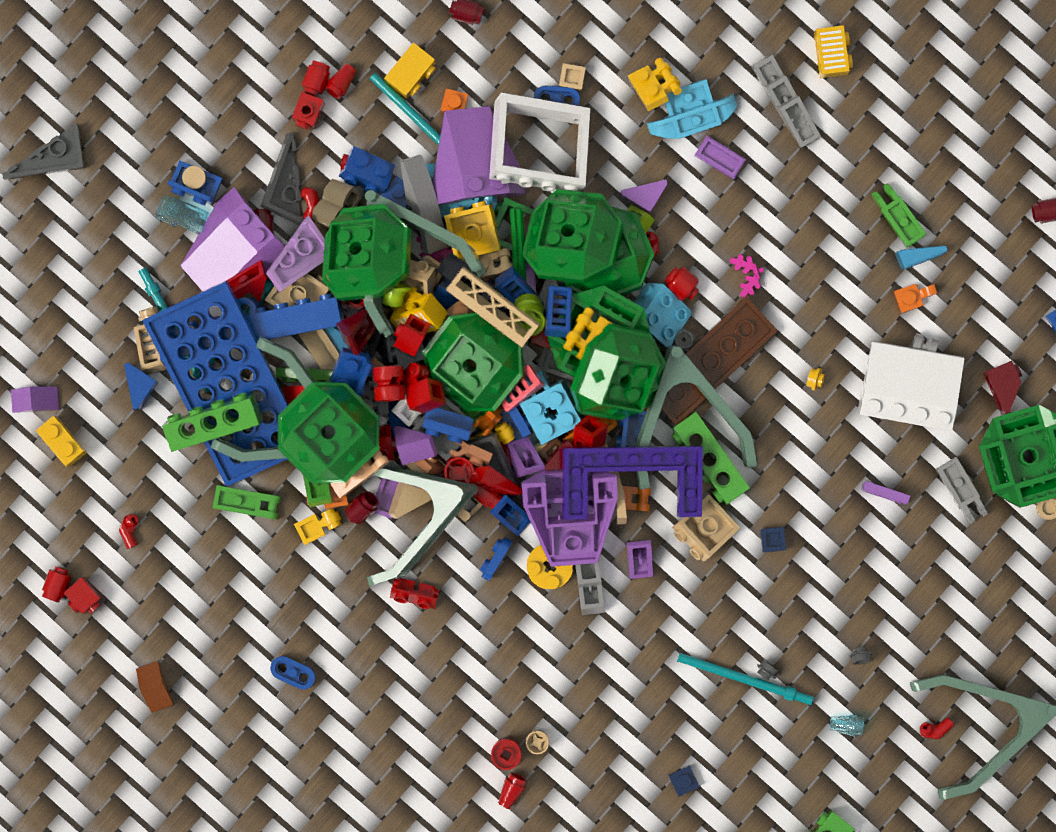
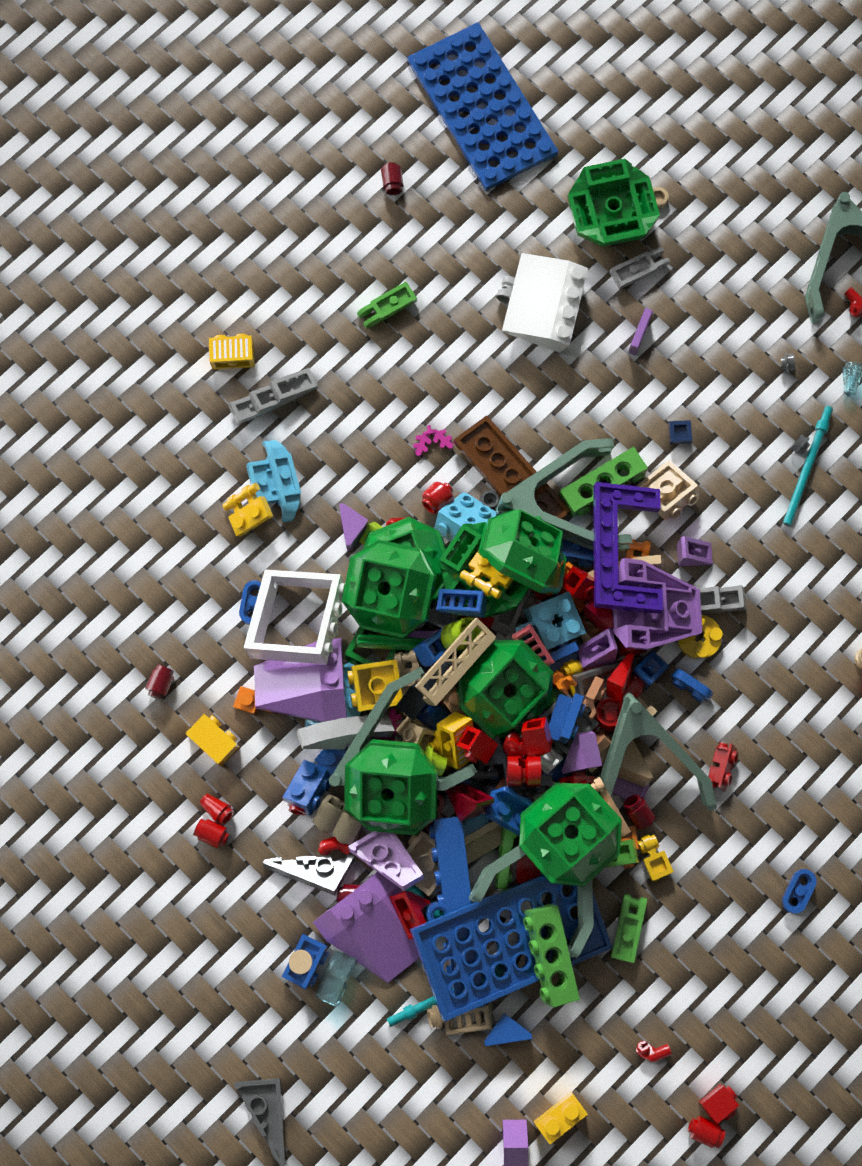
camera: 85 degrees left, 10 degrees down
dark orange slope [136,661,174,713] -> none
red brick [292,92,325,130] -> none
teal bar [370,72,440,146] -> none
tan plate [559,63,586,91] -> none
medium lavender tile [694,135,746,180] -> none
yellow plate [807,368,825,391] -> none
orange plate [893,284,937,314] -> none
dark azure slope [895,246,947,270] -> none
dark red slope [983,361,1022,415] -> none

